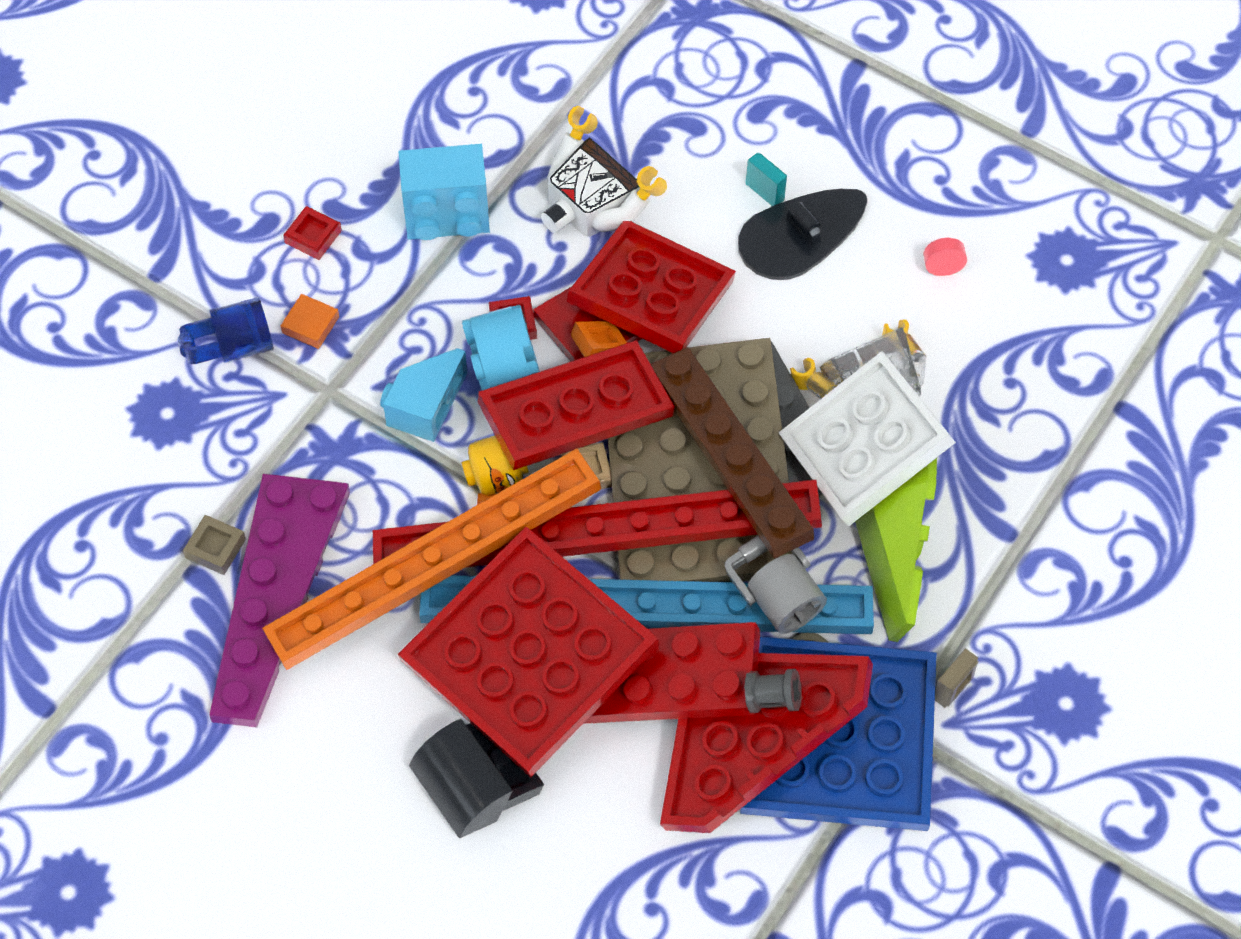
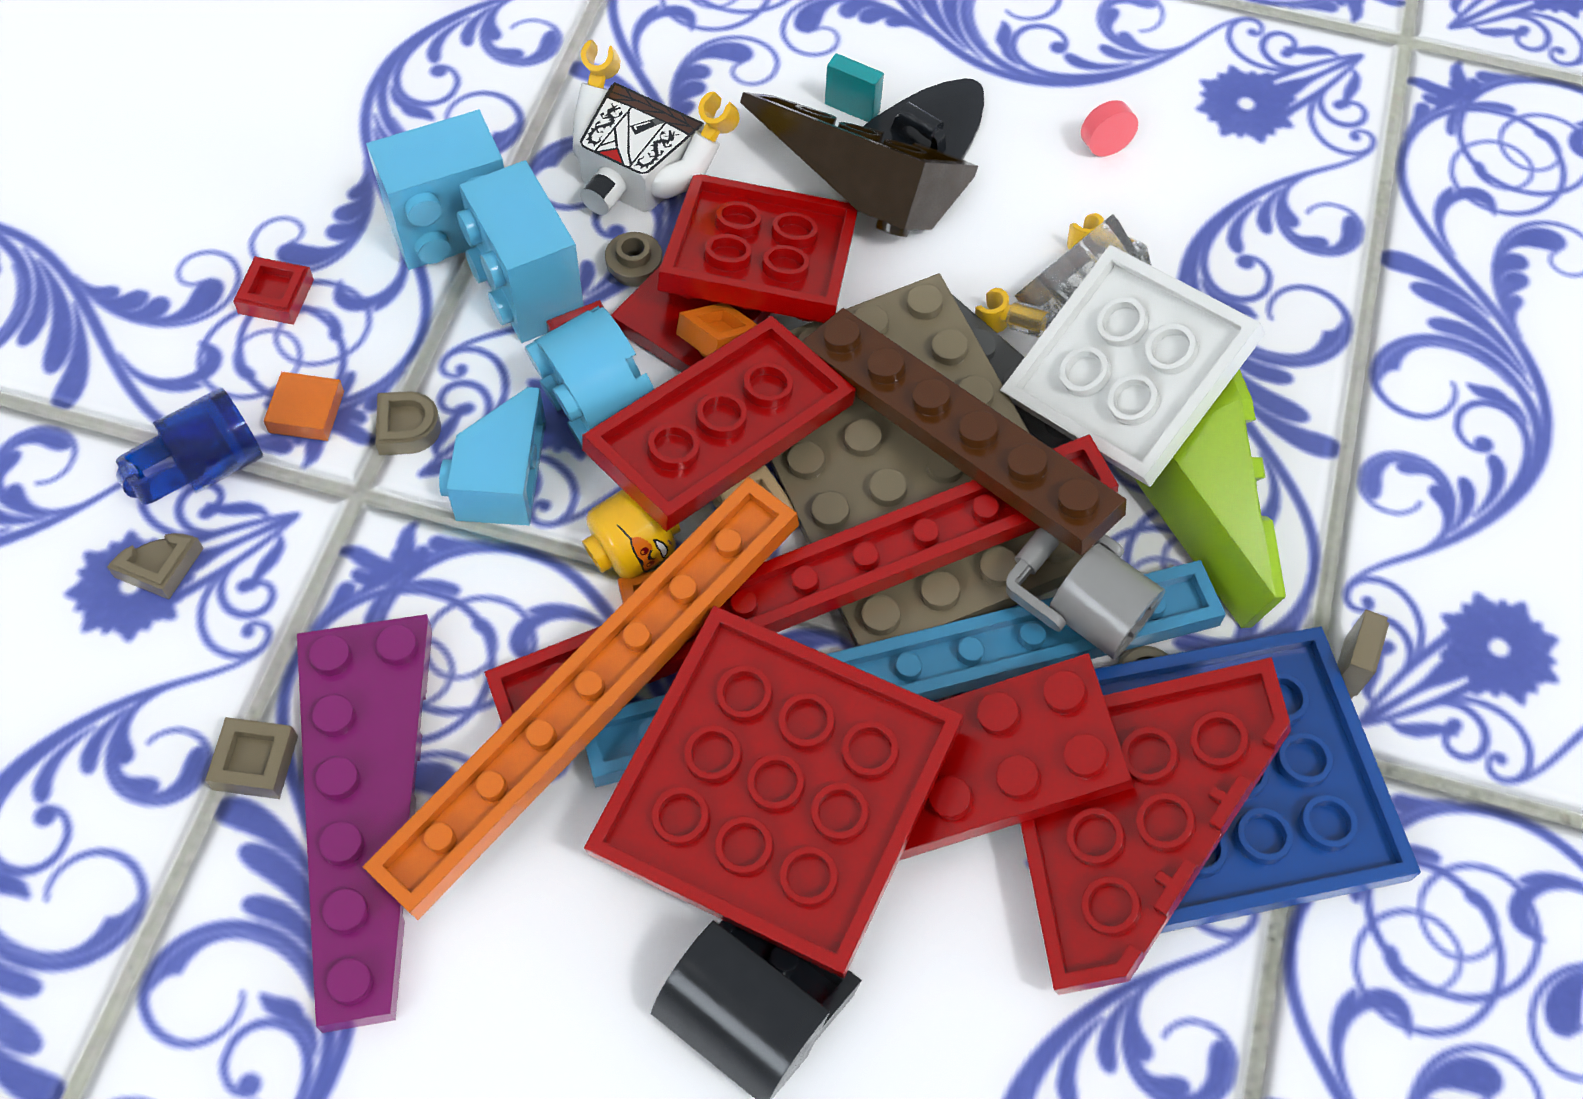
camera: 20 degrees left, 0 degrees up
dark grey bush [744,669,802,713] -> none
none -> dark tan tile [107,533,204,600]
none -> dark tan tile [375,391,441,456]
none -> medium azure brick [457,160,584,343]
none -> dark tan plate [605,232,663,287]
none -> dark brown wedge [740,92,978,237]

